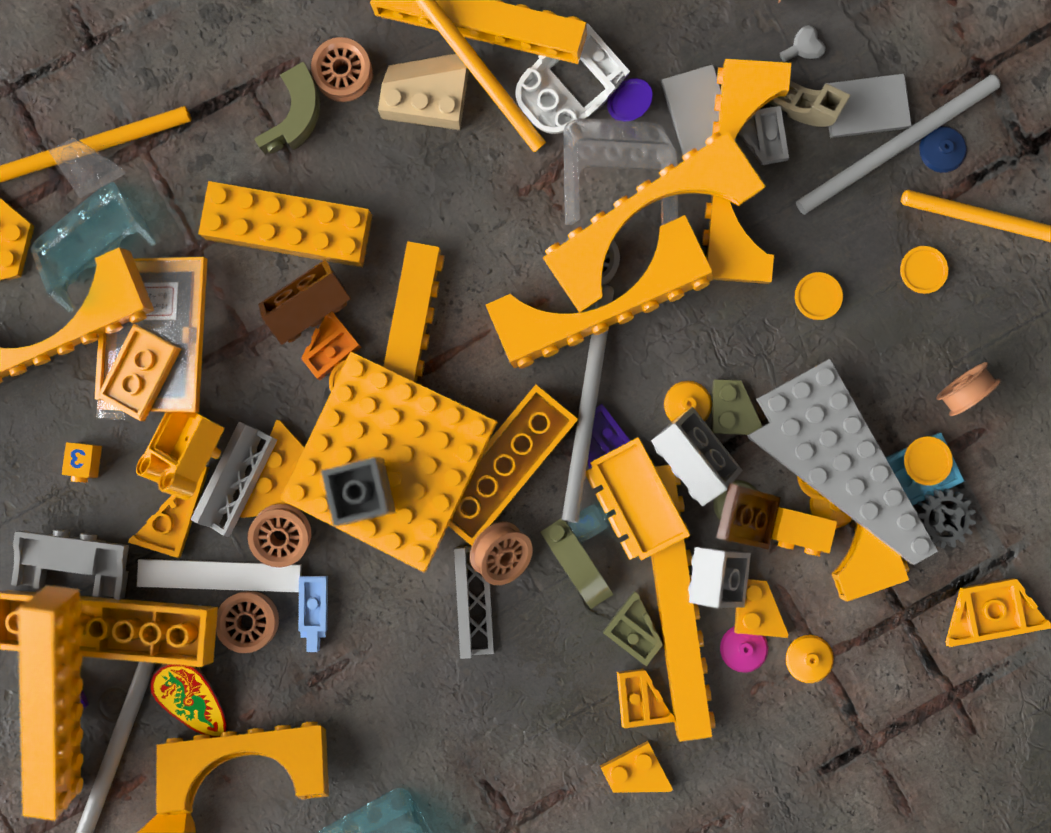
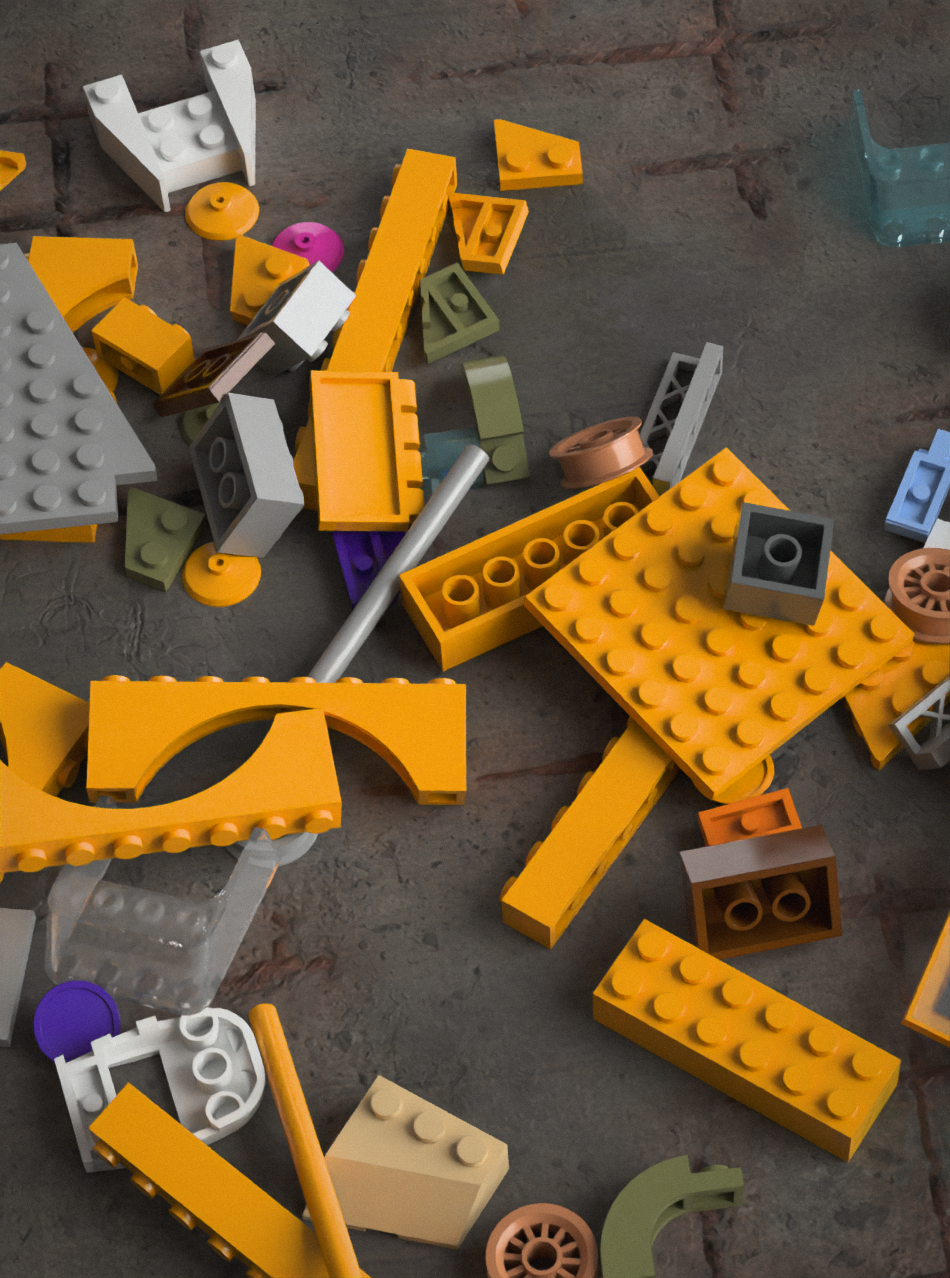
camera: 150 degrees left, 30 degrees down
none -> white wedge [83,40,256,212]

